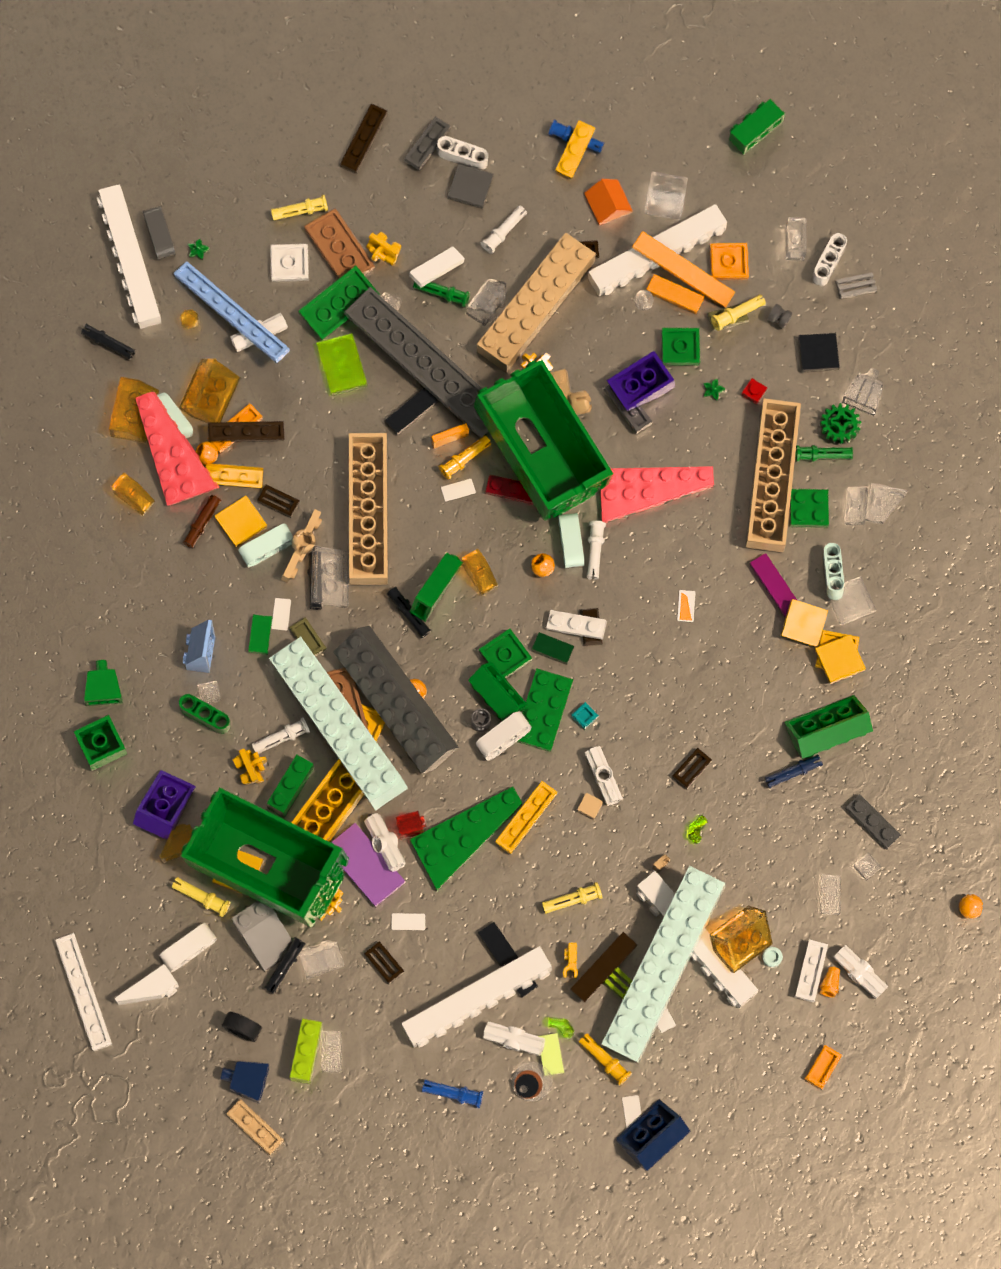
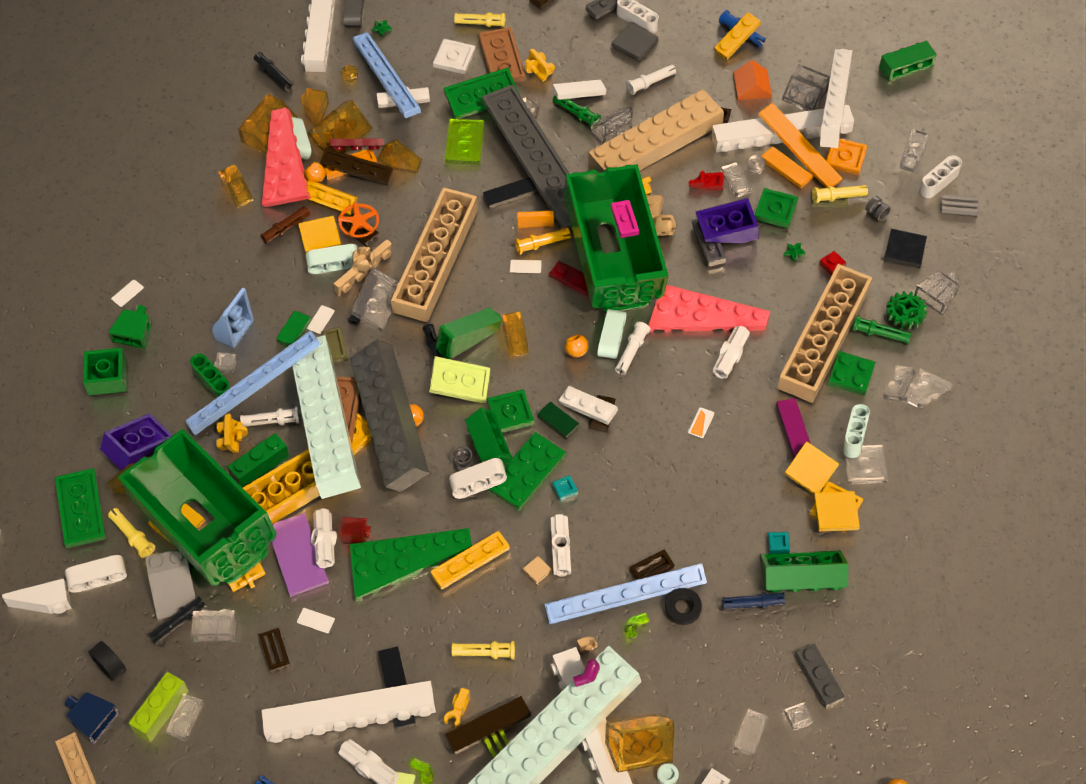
camera: 25 degrees right, 15 degrees down
none -> green plate [55,468,106,549]
none -> white sticker [111,280,144,307]
none -> light blue tile [186,331,321,435]
none -> clear yellow slope [301,88,329,129]
none -> dark red plate [329,138,383,151]
none -> orange wheel [338,203,379,238]
none -> clear yellow slope [378,139,422,174]
none -> yellowish green tile [429,356,490,404]
none -> light blue tile [544,563,707,624]
none -> magenta arm [573,659,600,687]
none -> dark pink plate [611,200,639,238]
none -> black tyre [665,588,702,625]
none -> red slope [688,170,725,191]
none -> white piece [712,325,750,379]
none -> clear plate [721,162,752,197]
none -> teal tile [768,532,790,553]
none -> white brick [820,49,852,148]

